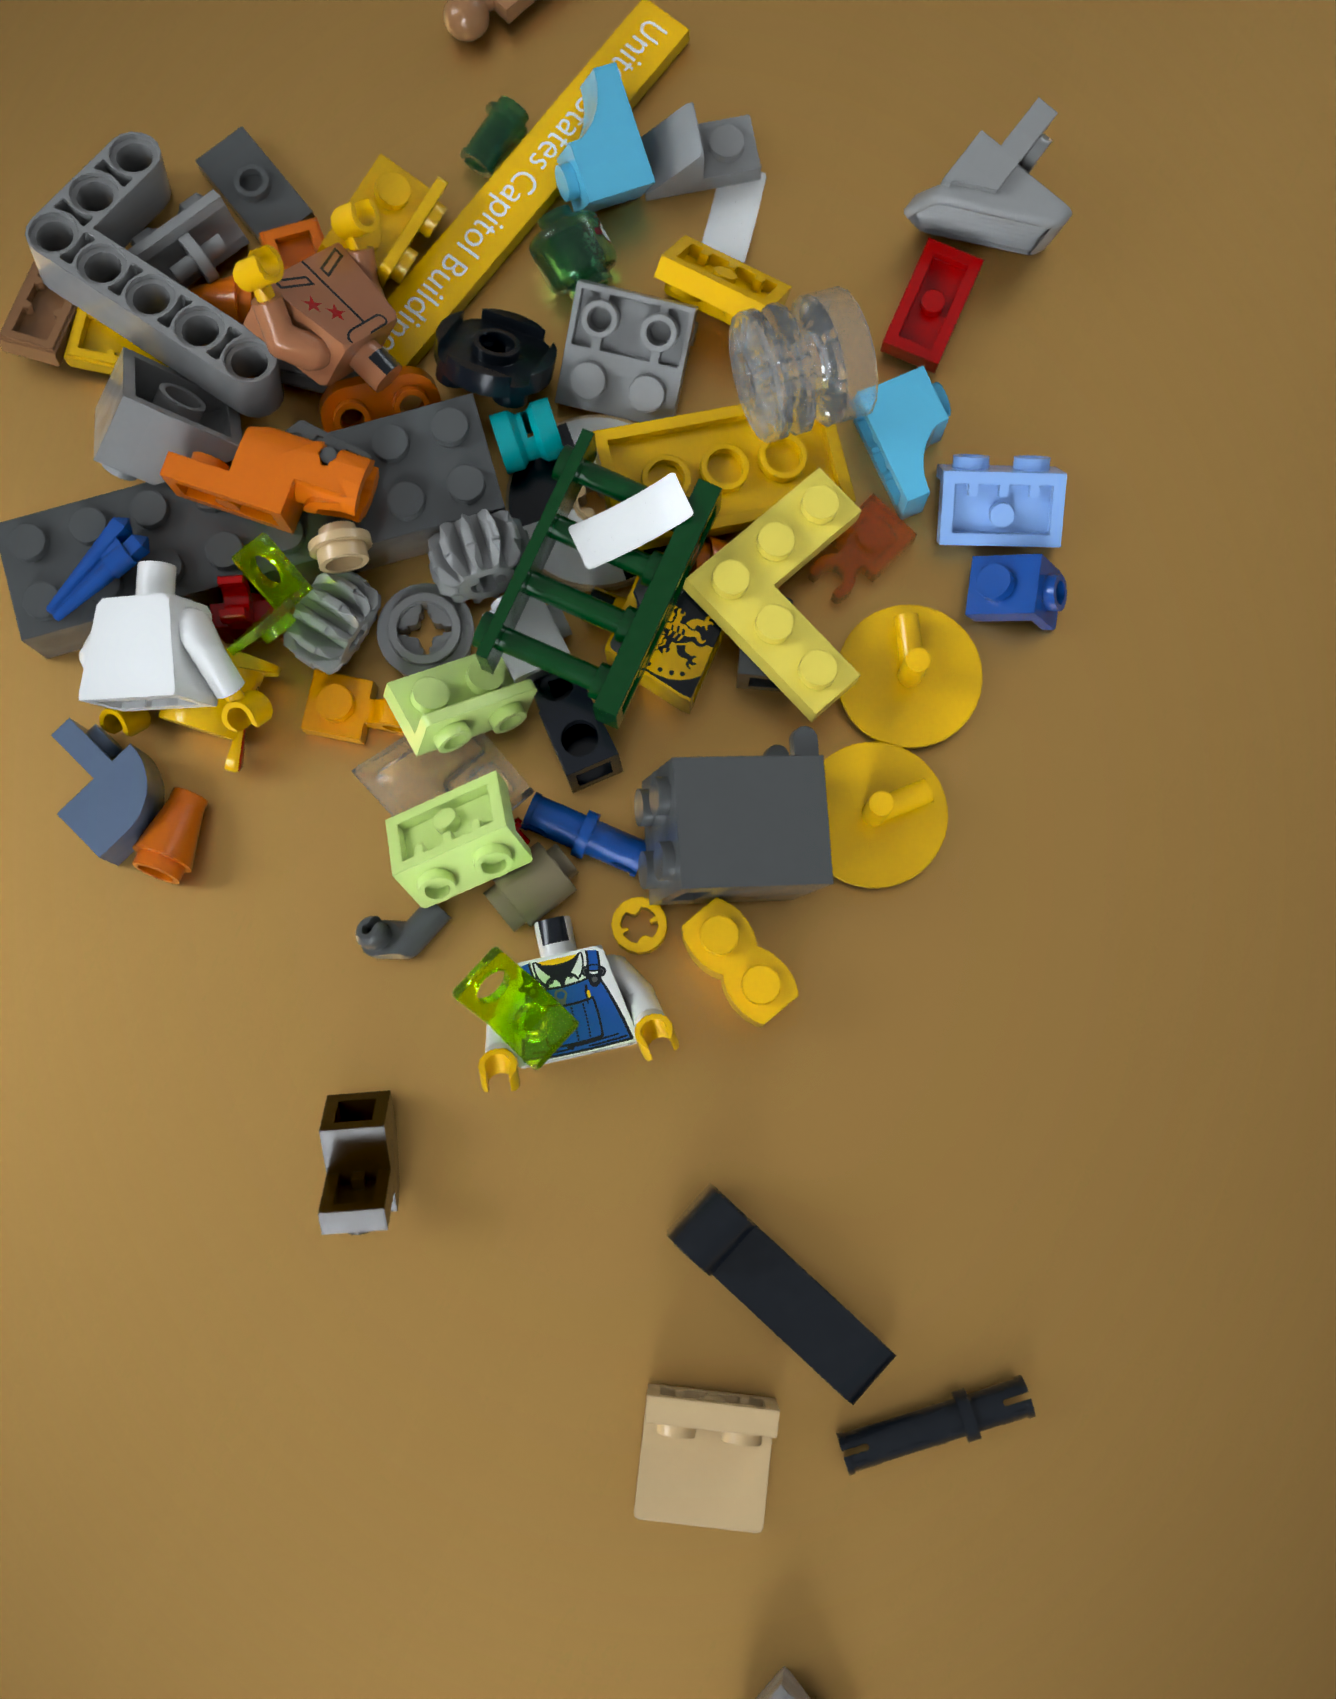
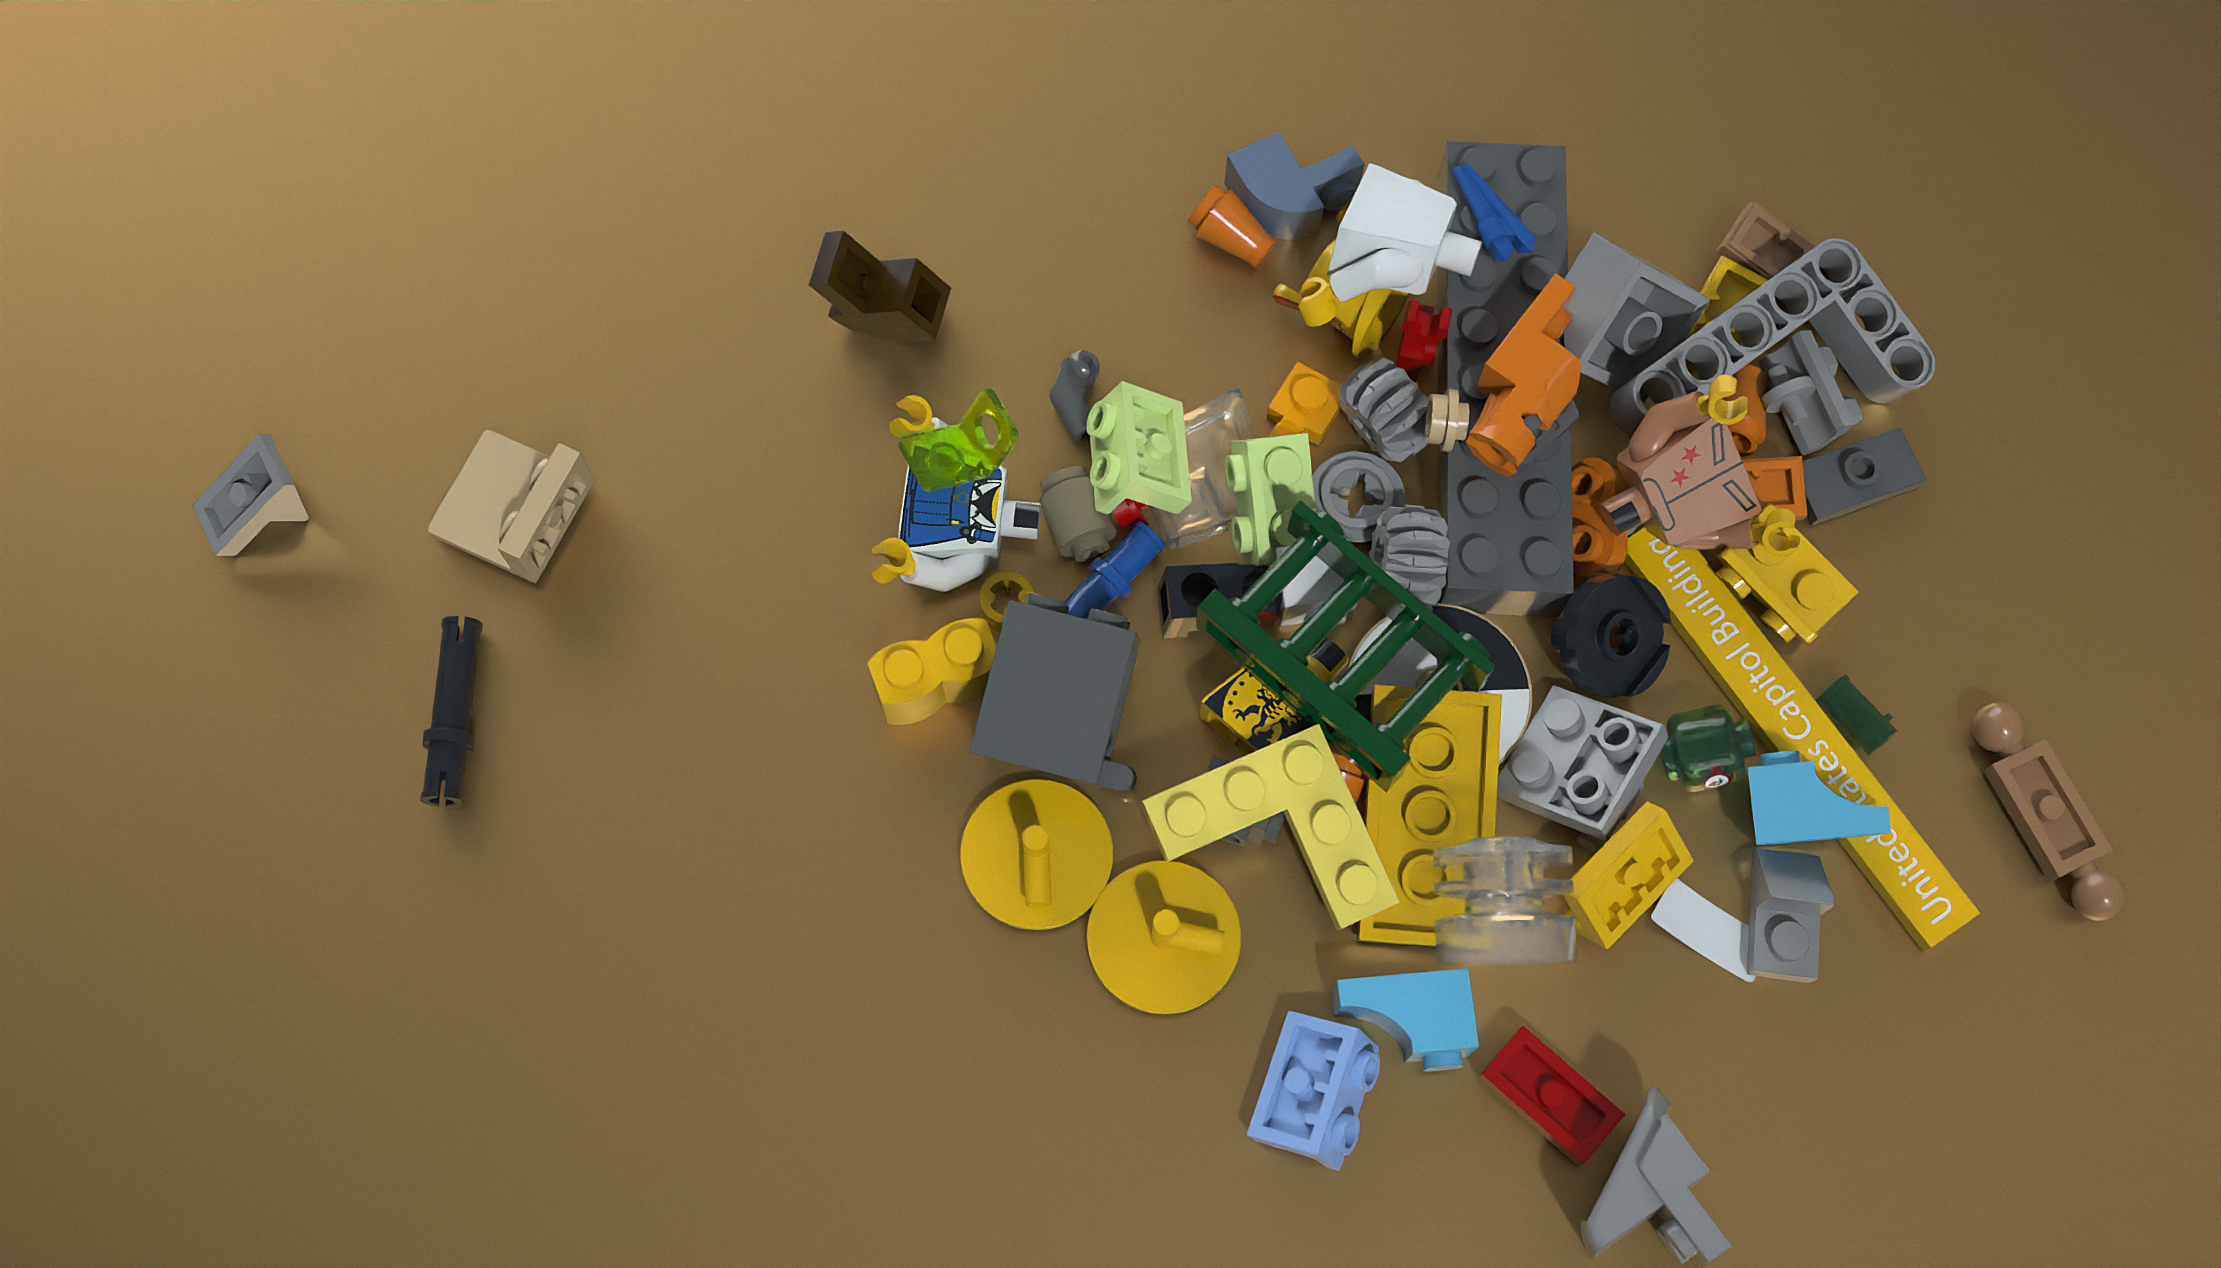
camera: 105 degrees right, 10 degrees down
clear neon green bracket [227,532,314,655] -> none
teal wheel [489,397,563,474] -> none
white sticker [569,473,693,569] -> none
black beam [667,1183,896,1405] -> none
clear orange plate [808,494,917,605] -> none
blue bracket [965,554,1067,630] -> none

